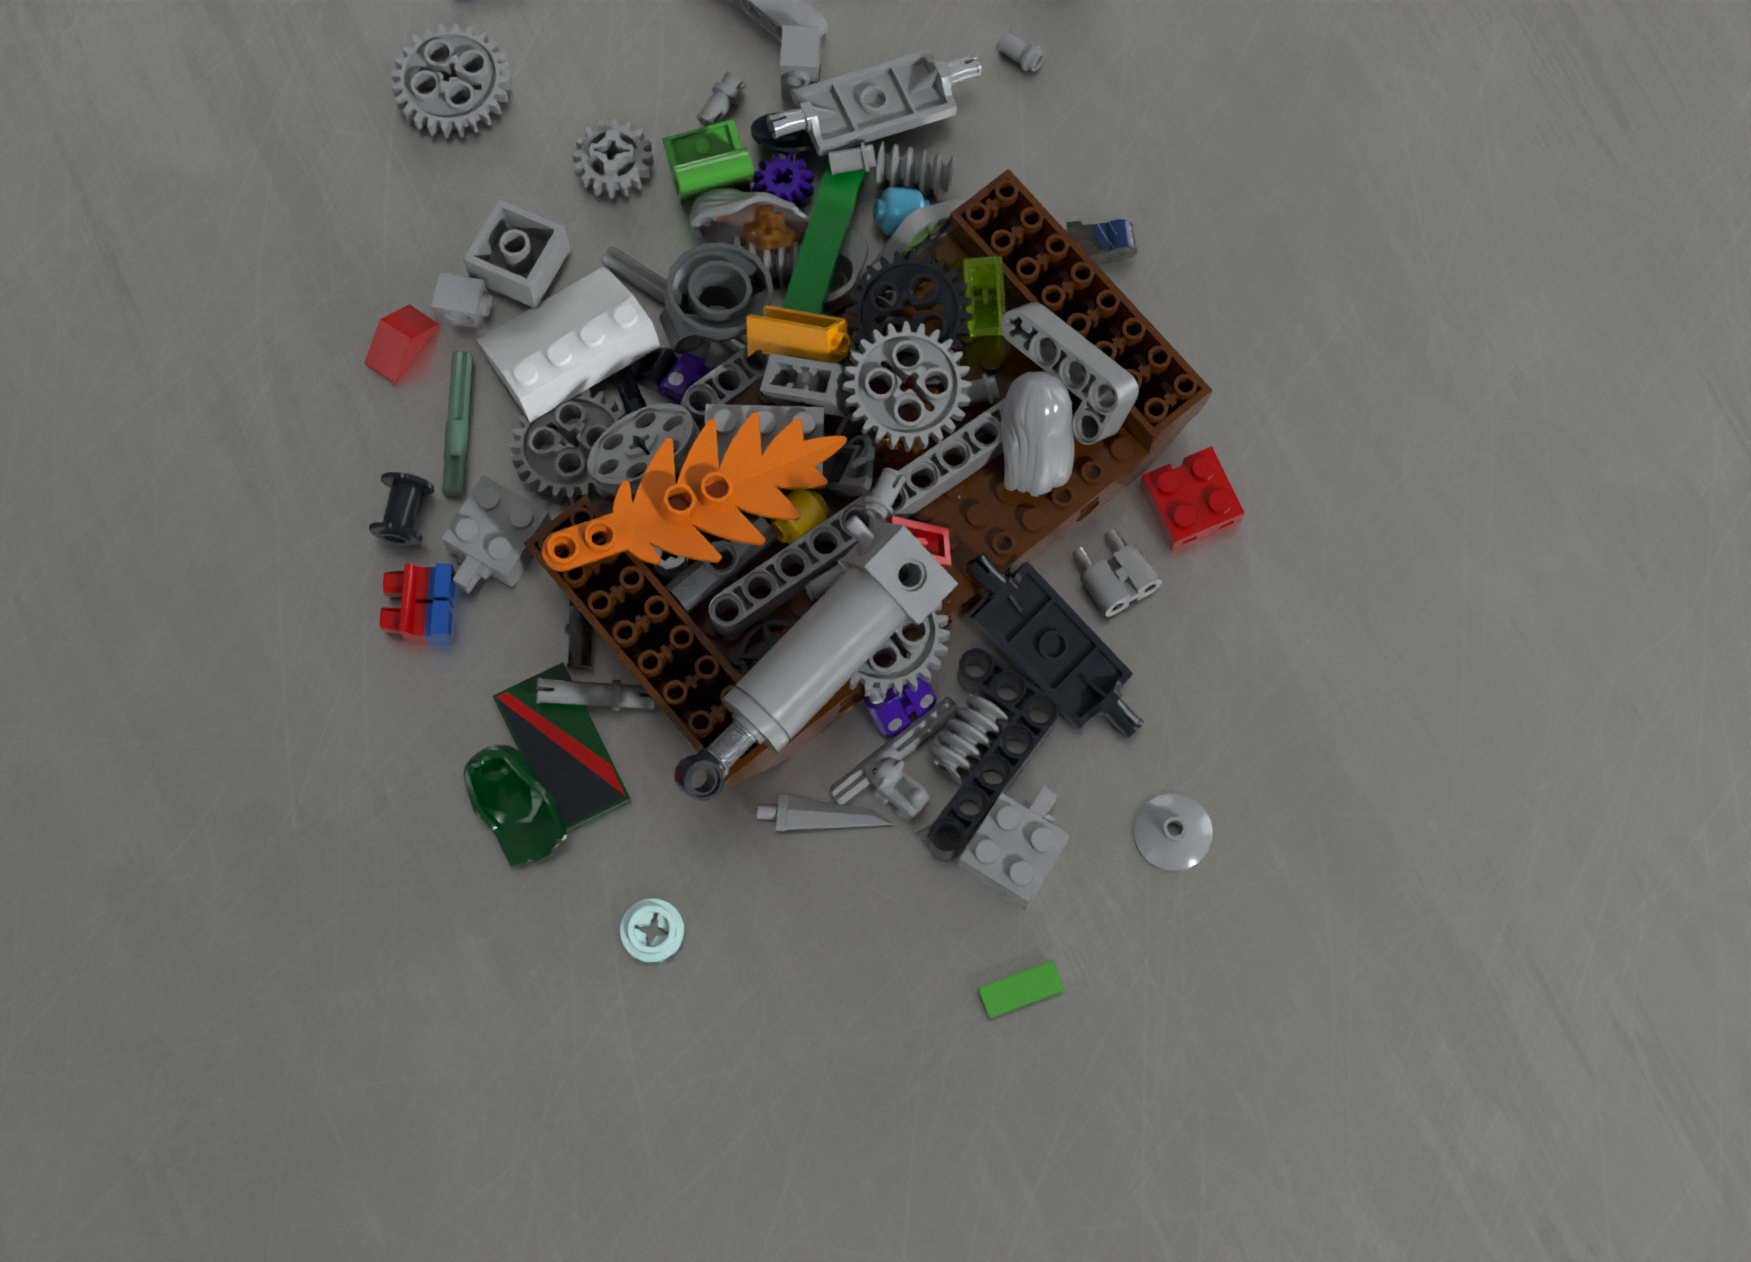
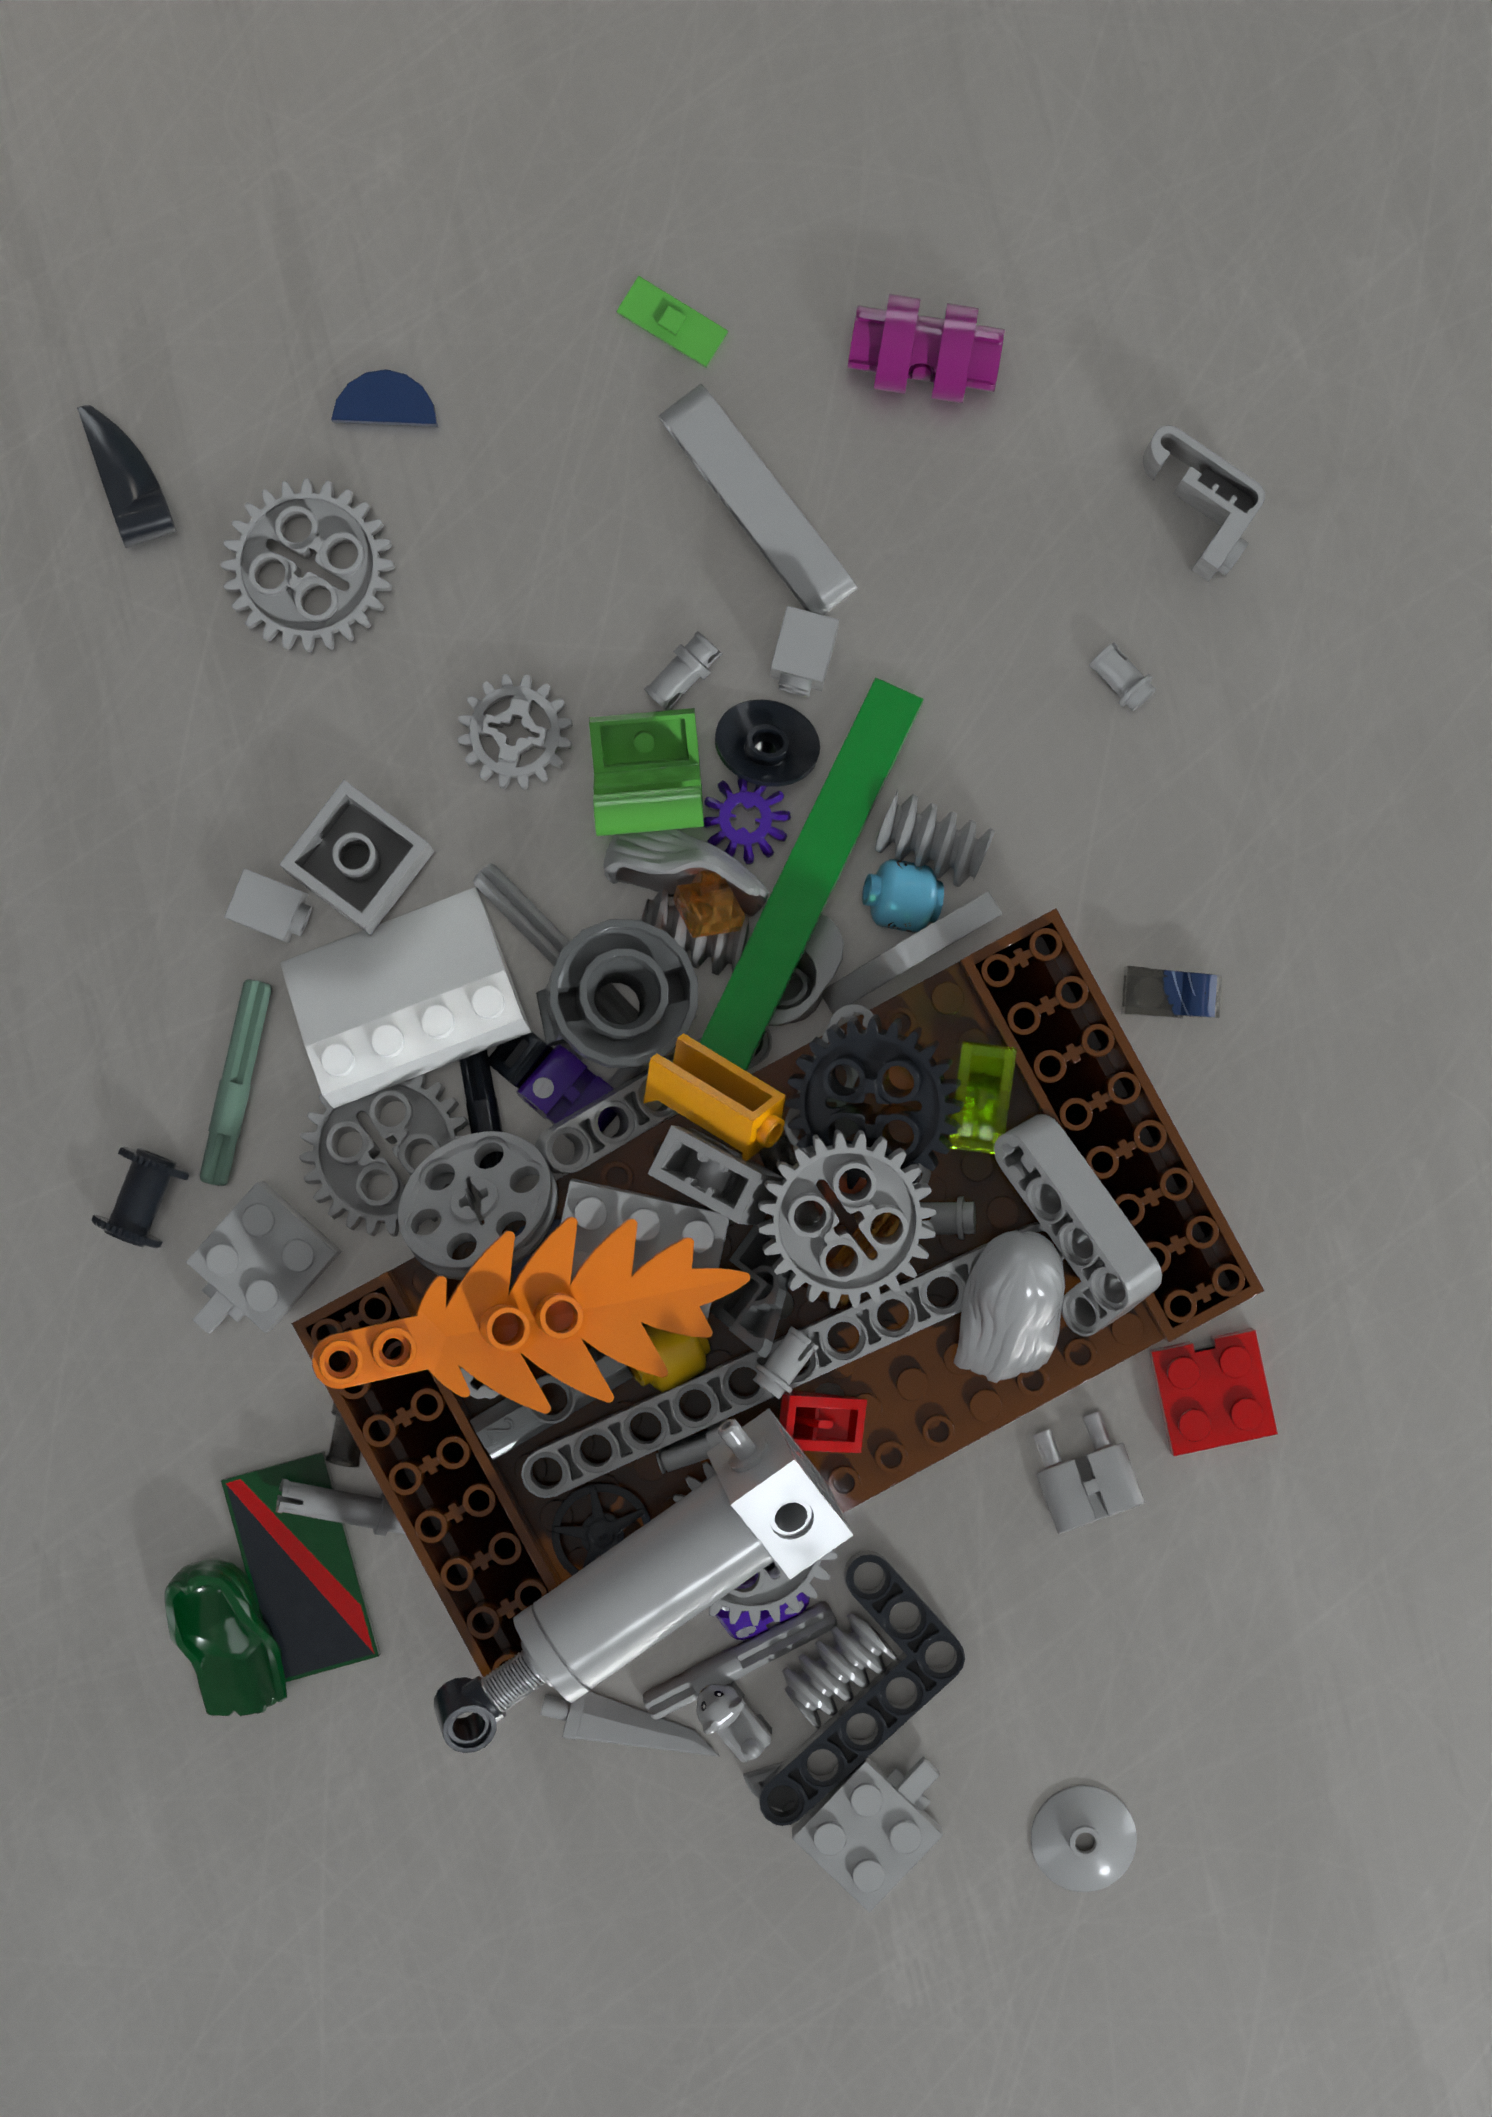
camera: 10 degrees right, 15 degrees up
red slope [364,304,440,385] -> none
hips [379,563,456,645] -> none
light aqua gear [620,899,684,963] -> none
light grey plate [767,49,982,157] -> none
light grey pin [828,142,877,176] -> none
black plate [966,552,1144,738] -> none
bright green piece [978,960,1065,1019] -> none
none -> black piece [77,405,176,548]

